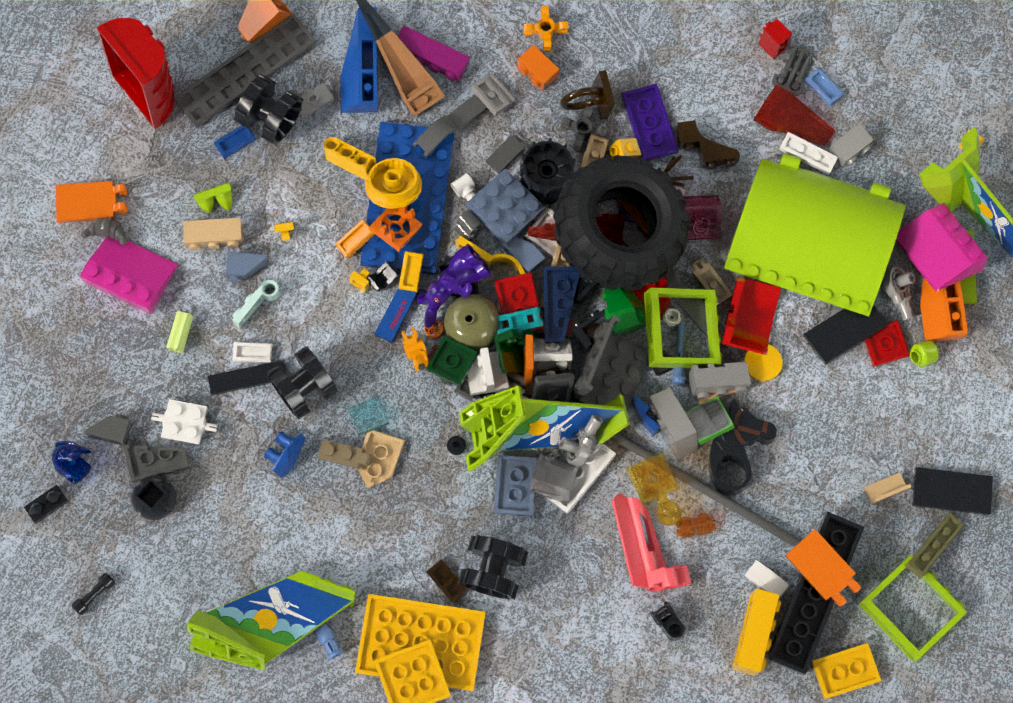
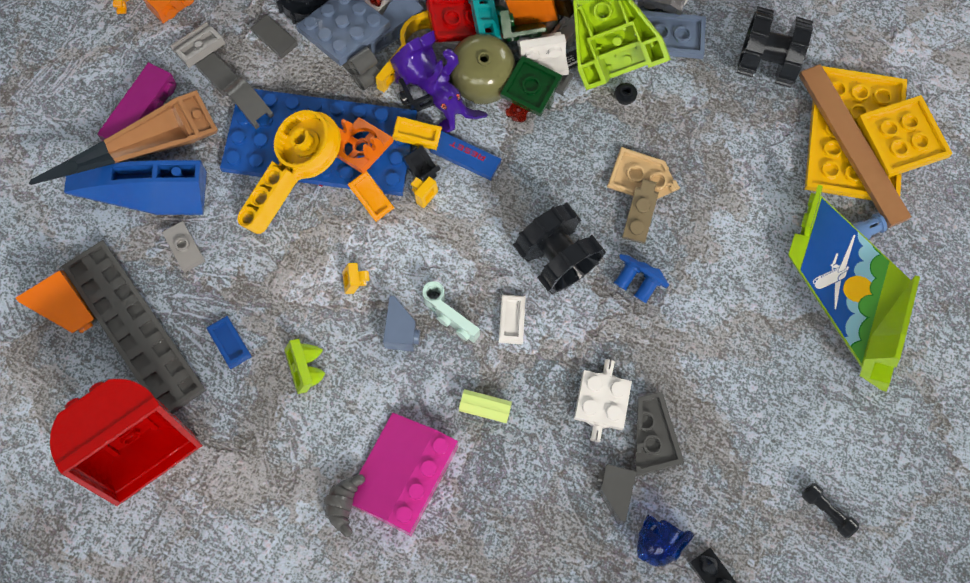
camera: 85 degrees left, 5 degrees down
orange tile [56,181,128,223] -> none
black piece [131,475,177,520] -> none
tan brick [183,218,243,251] -> none
black tile [208,360,286,396] -> none
black piece [233,74,304,145] -> none
clear light blue piece [347,396,390,436] -> none
light orange pin [401,327,428,372] -> none
orange tile [424,319,443,339] -> none
dark brown slope [425,559,467,603] -> none
white pin [450,173,476,201] -> none
none -> medium nougat tile [799,64,912,228]

